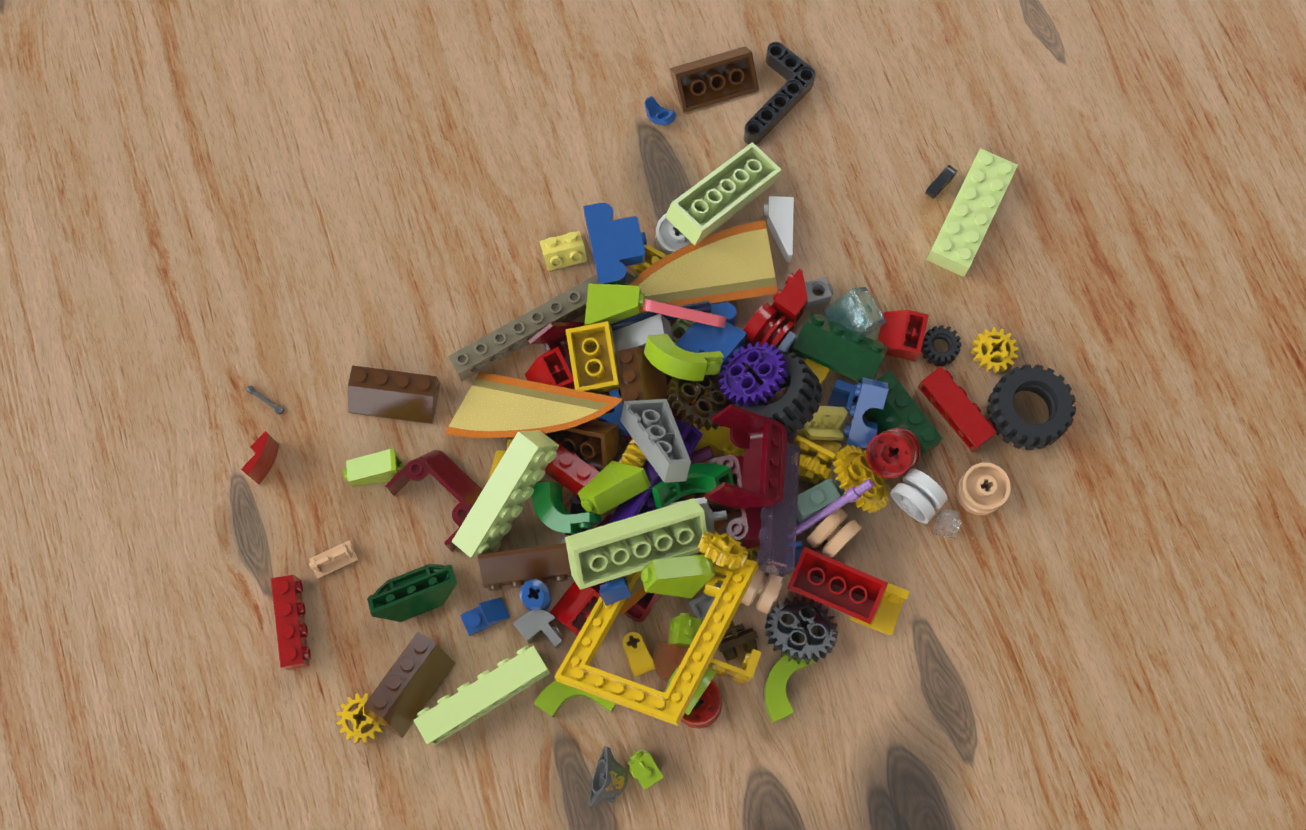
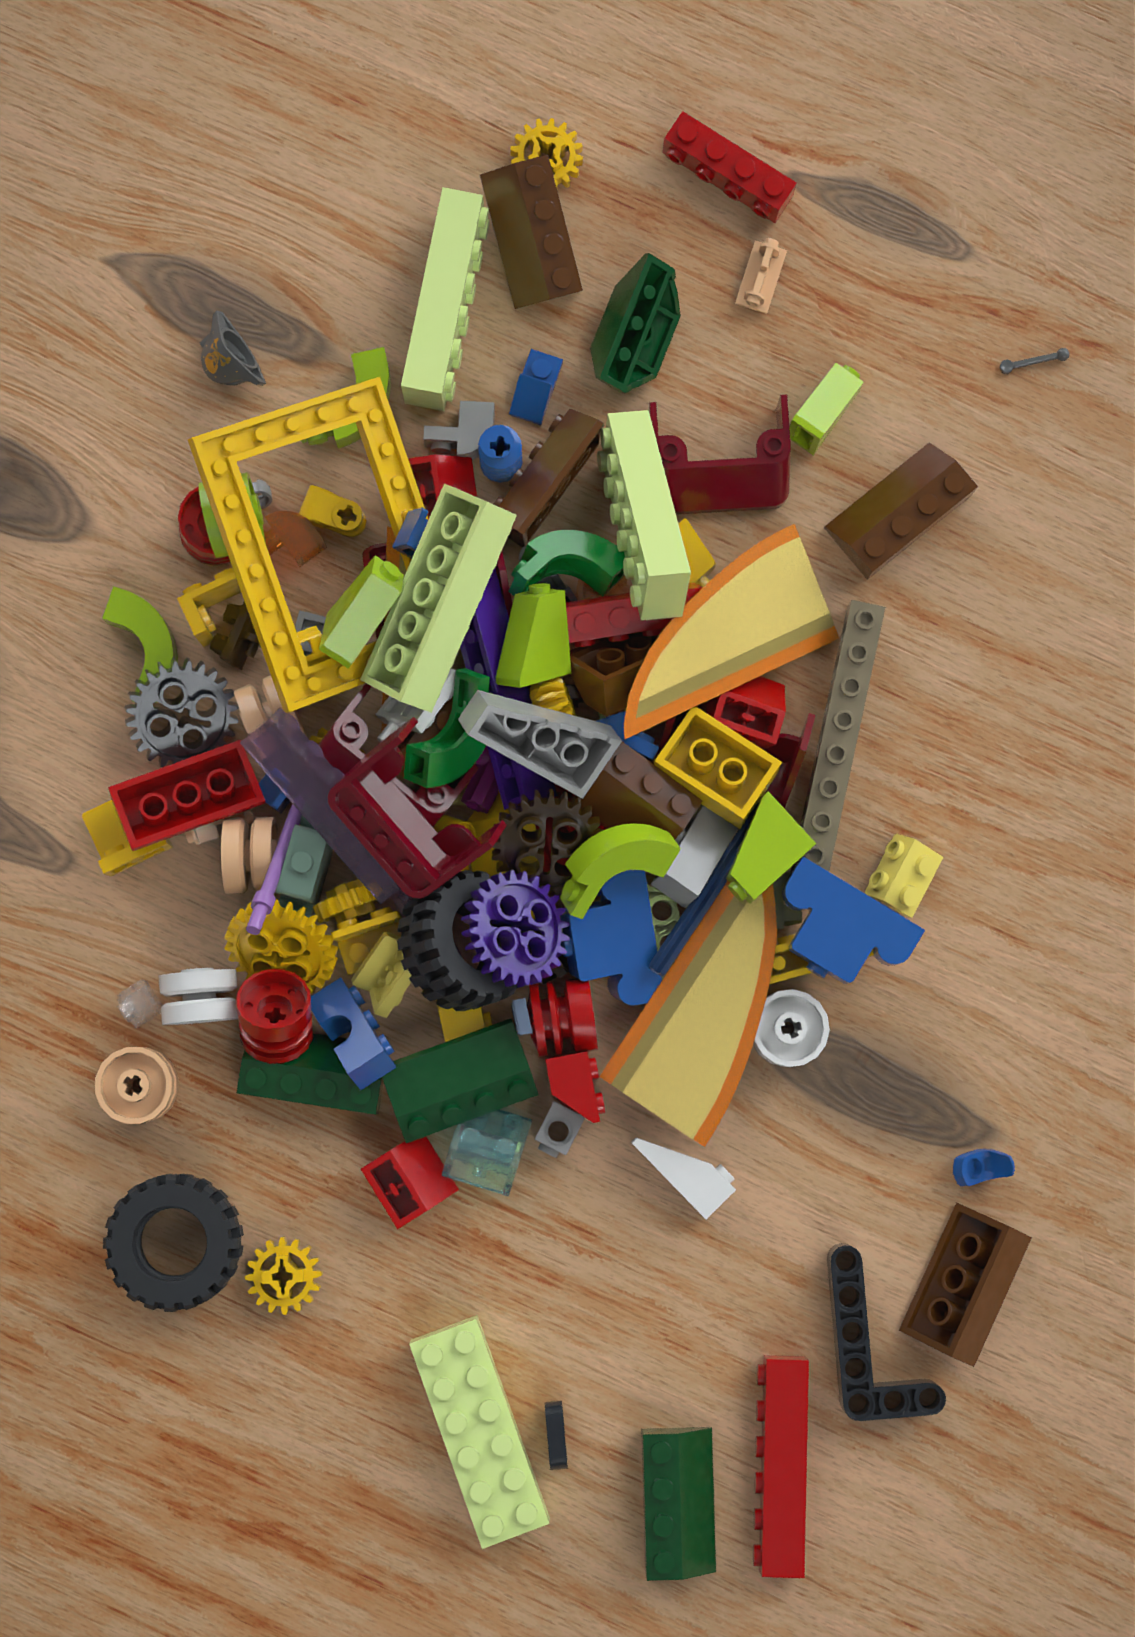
camera: 130 degrees right, 10 degrees up
red slope [241,431,279,484] -> none
lime head [627,749,664,790] -> none
coral beam [643,299,727,328] -> none
yellowish green brick [665,142,782,245] -> none
lime head [668,613,702,648] -> none
yellow gear [698,531,749,568] -> none
blue panel [827,379,856,412] -> none
red brick [918,367,997,453] -> none
black tyre [921,325,962,366] -> none
none -> dark green slope [641,1427,716,1581]
none -> red brick [753,1355,809,1578]

